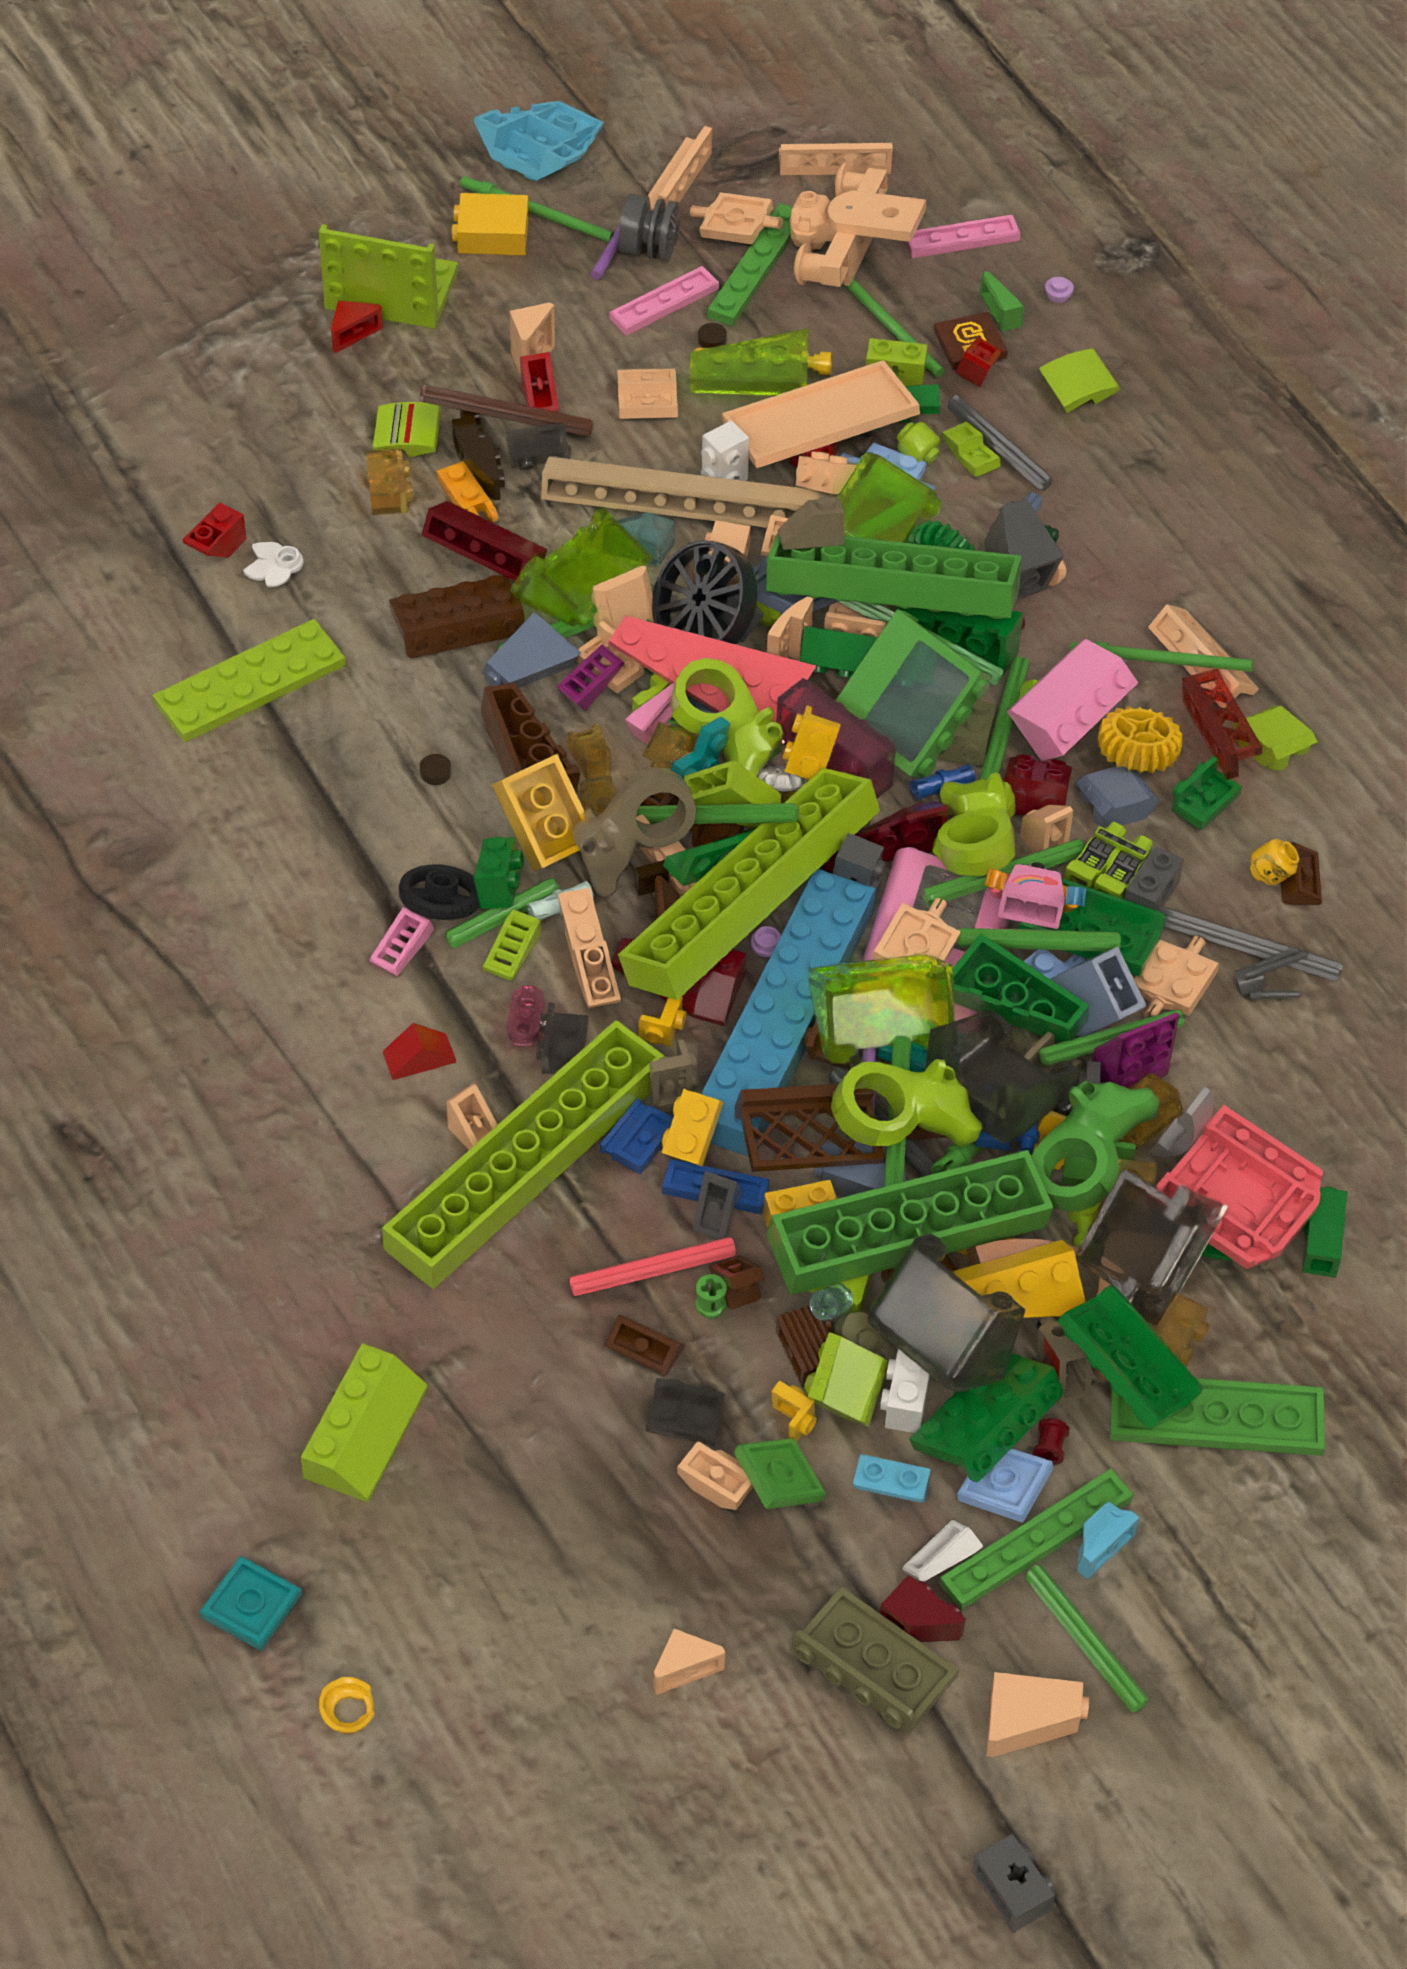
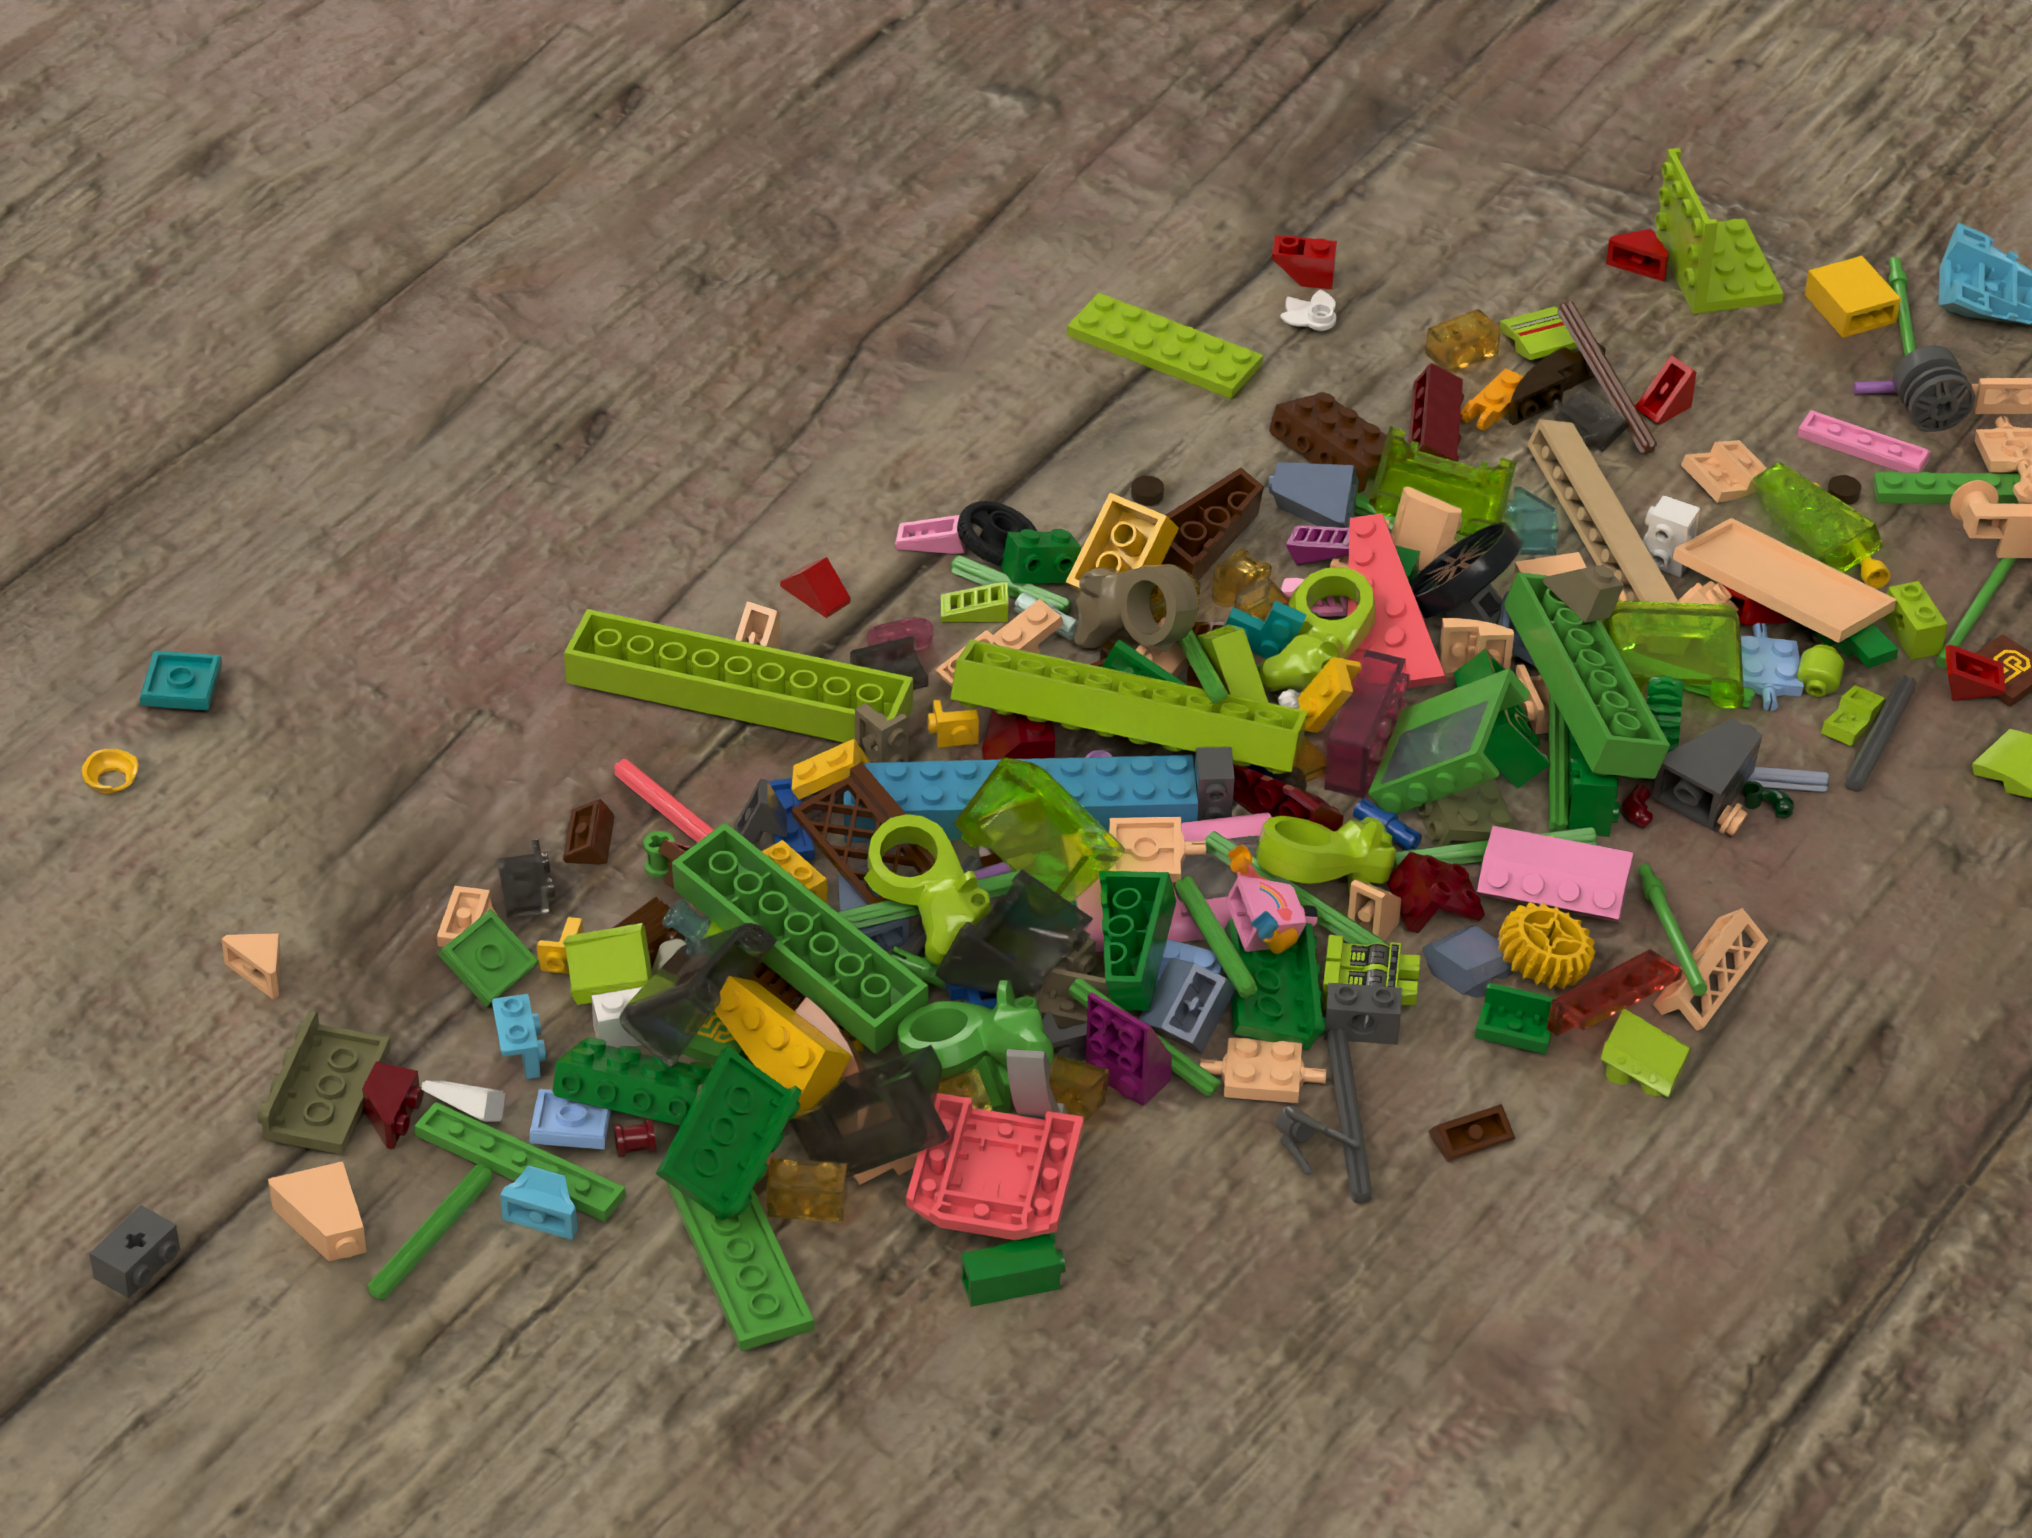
camera: 65 degrees right, 10 degrees down
lime slope [301,1343,428,1503] -> none
light nougat slope [510,303,555,376] -> none
blue plate [600,1098,673,1174] -> none
yellow head [1250,838,1299,886] -> none

